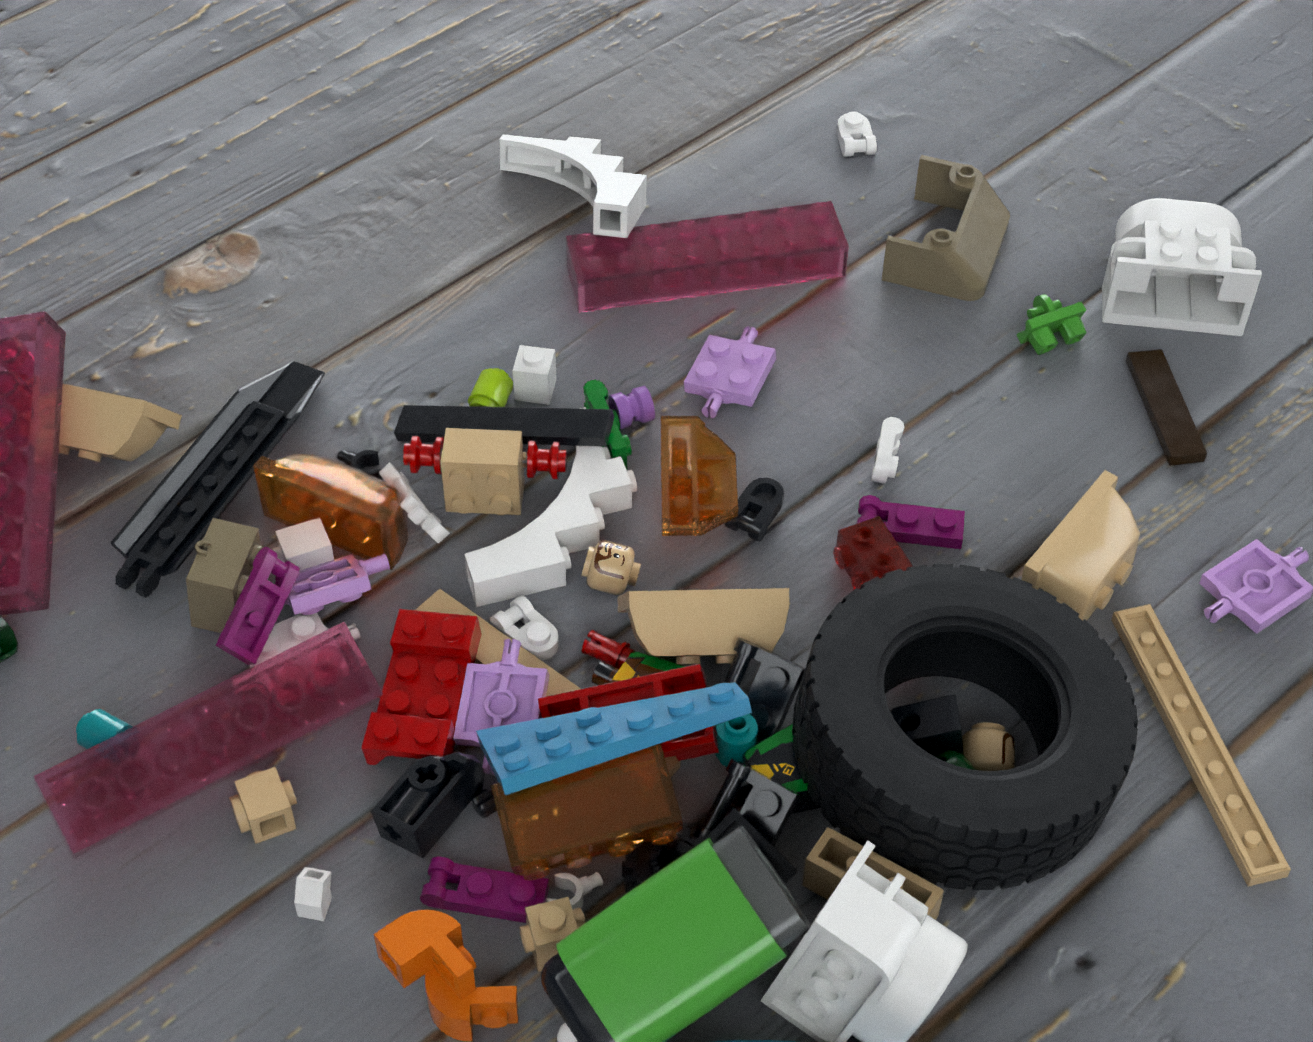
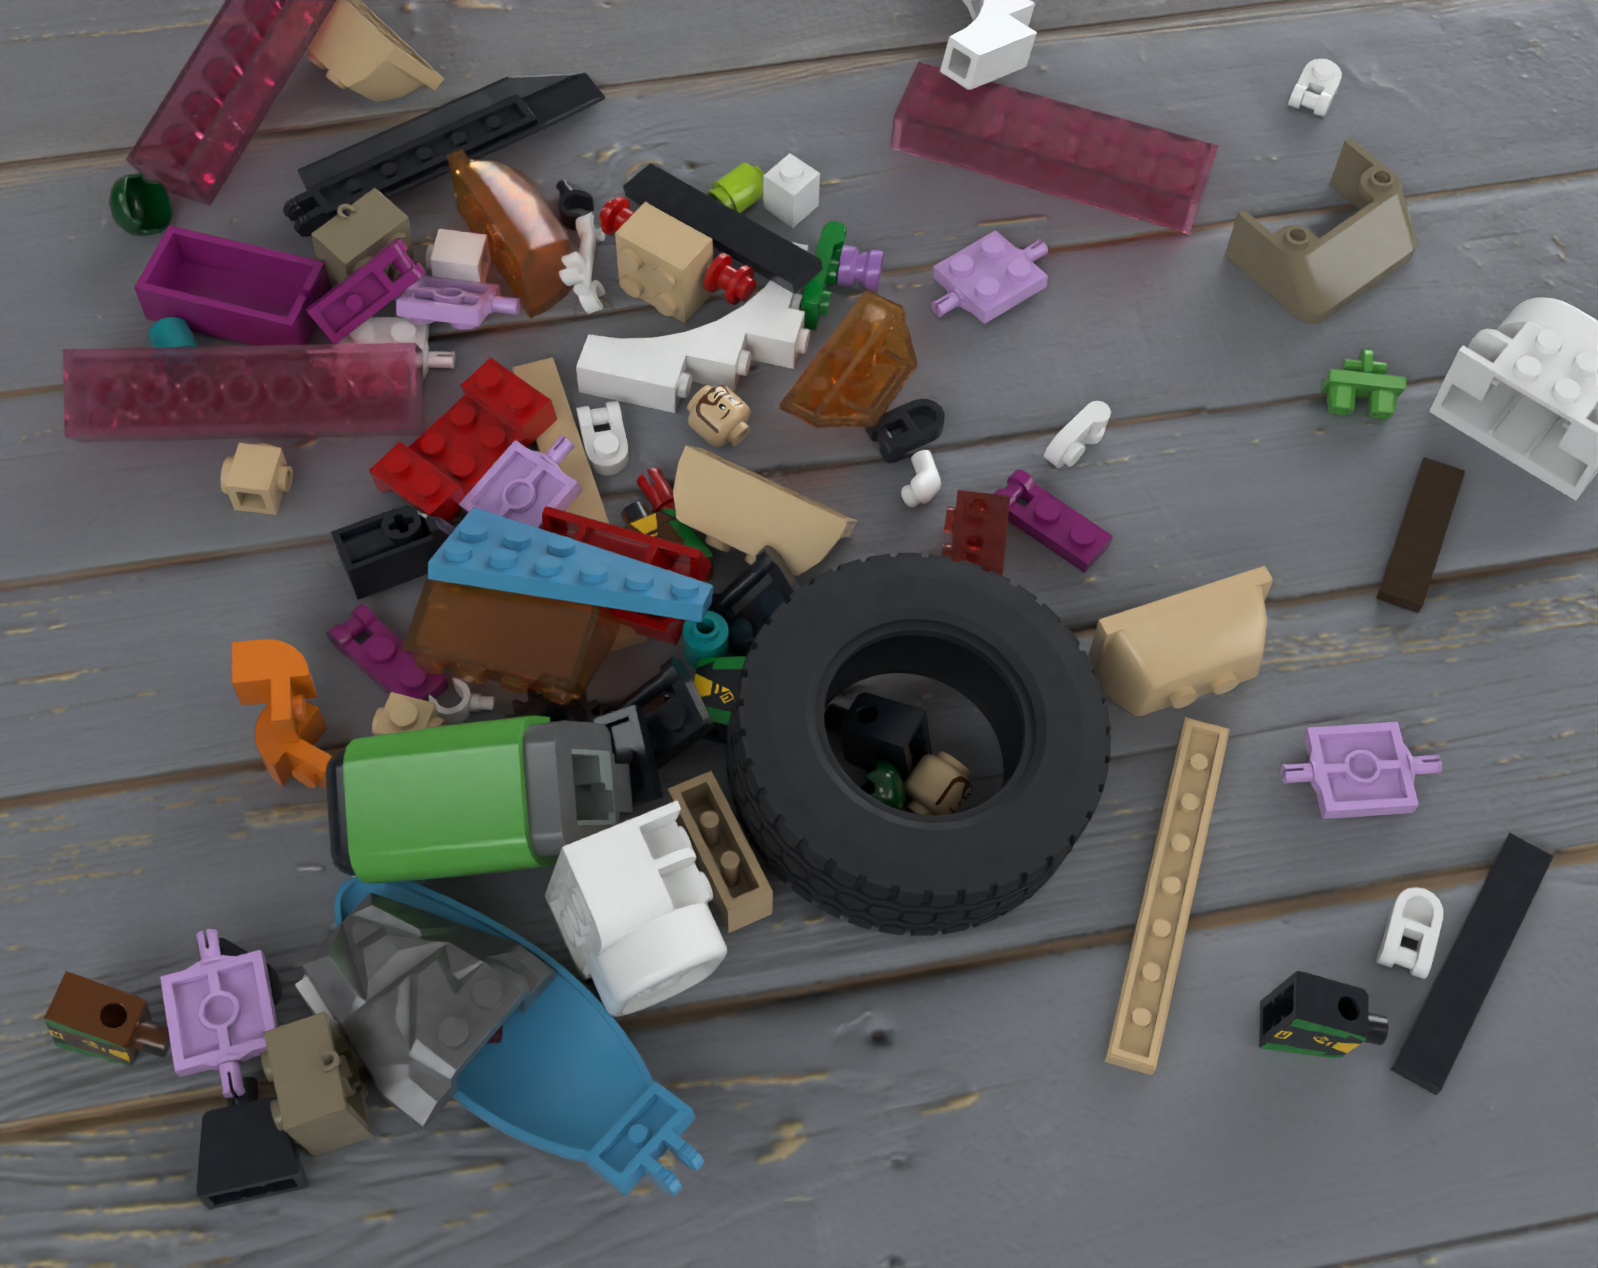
camera: 30 degrees right, 10 degrees up
white piece [294,867,332,921] -> none
none -> magenta piece [134,225,331,357]
none -> white arm [901,450,941,508]

